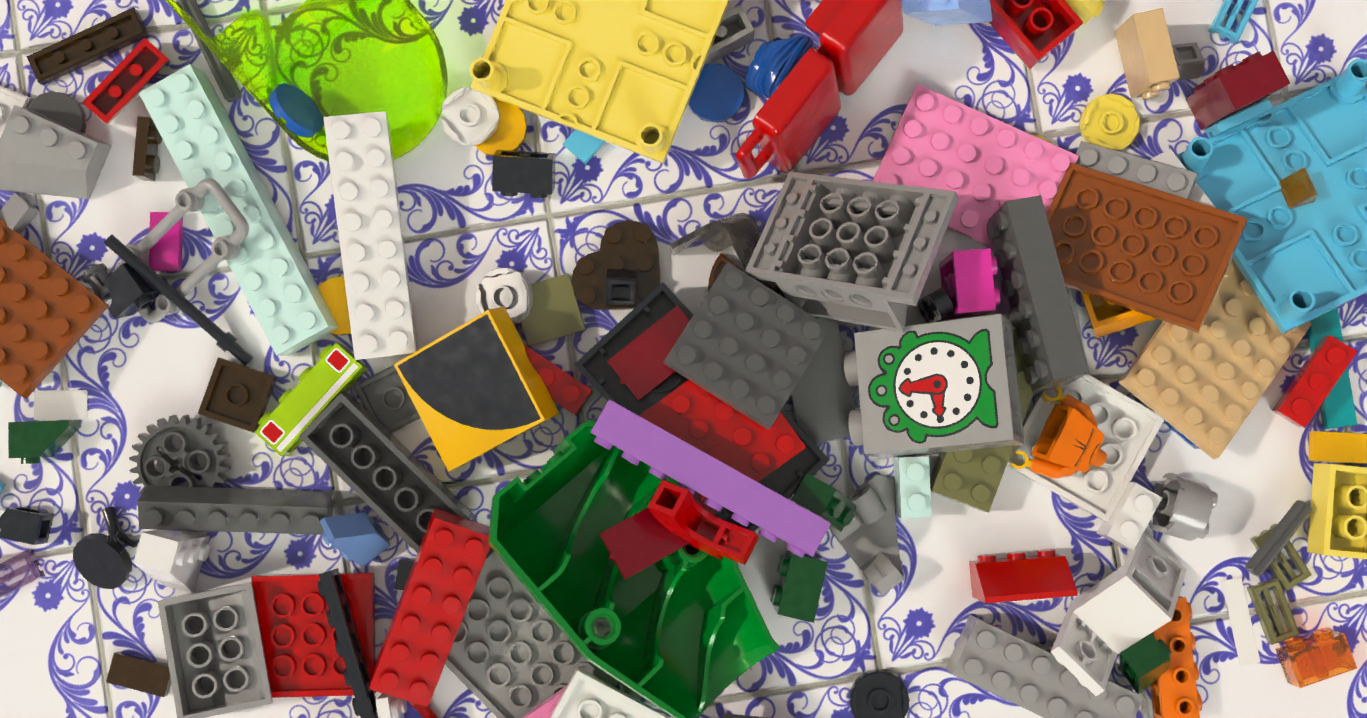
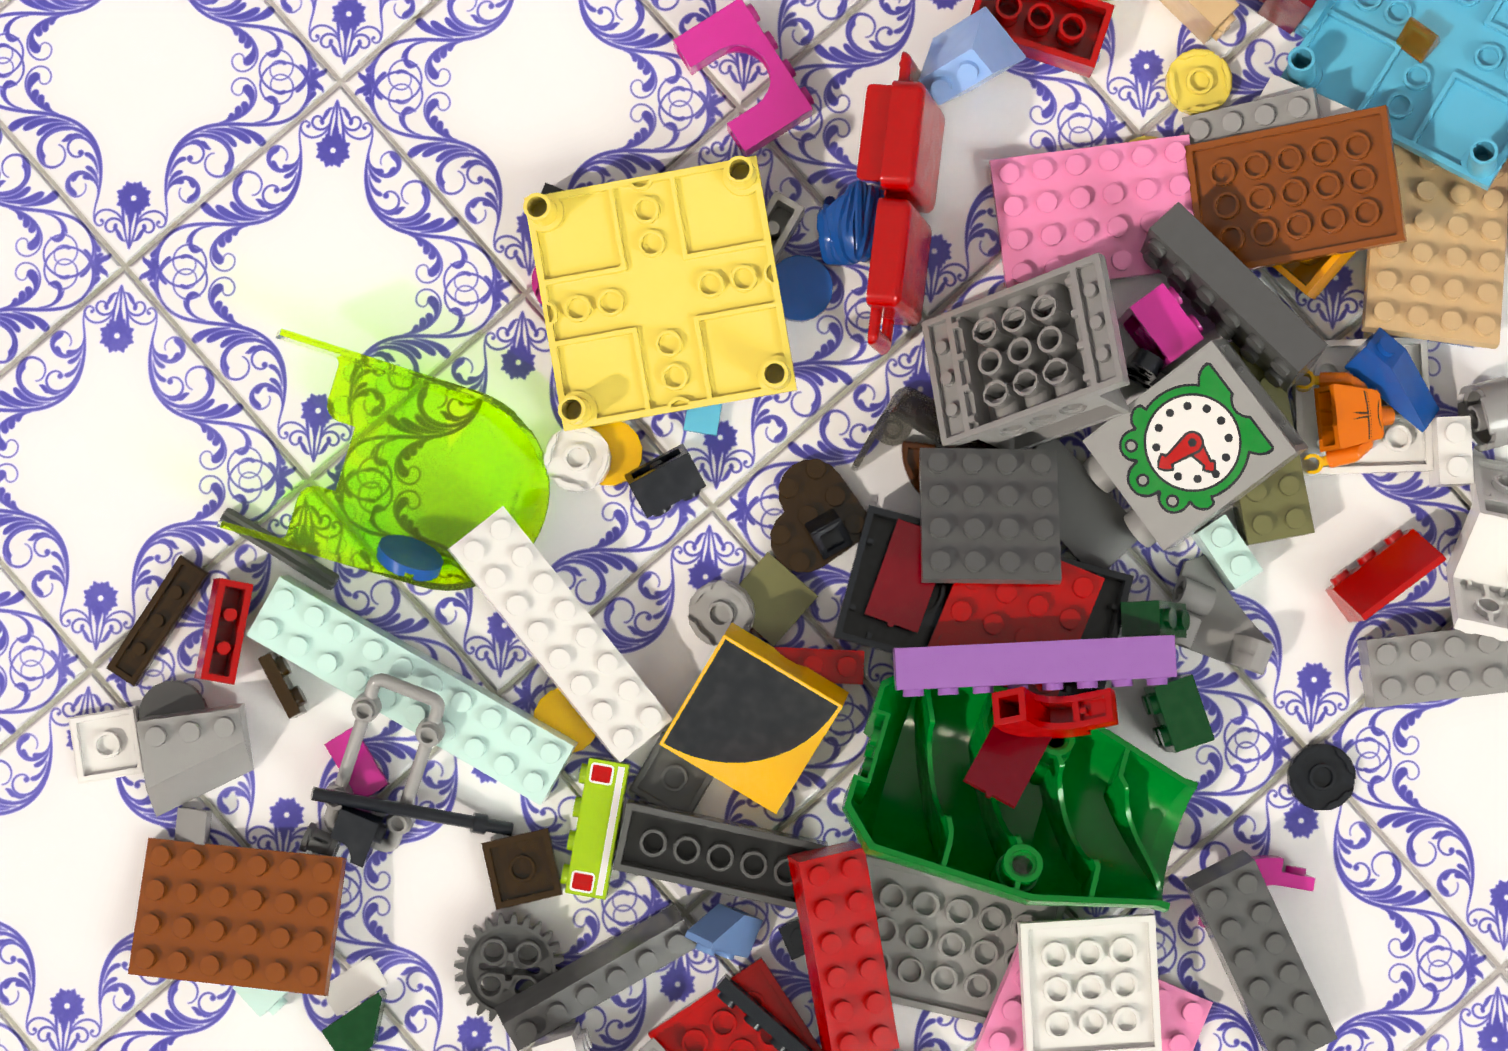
camera: 25 degrees left, 0 degrees up
none -> blue slope [1344,327,1440,432]

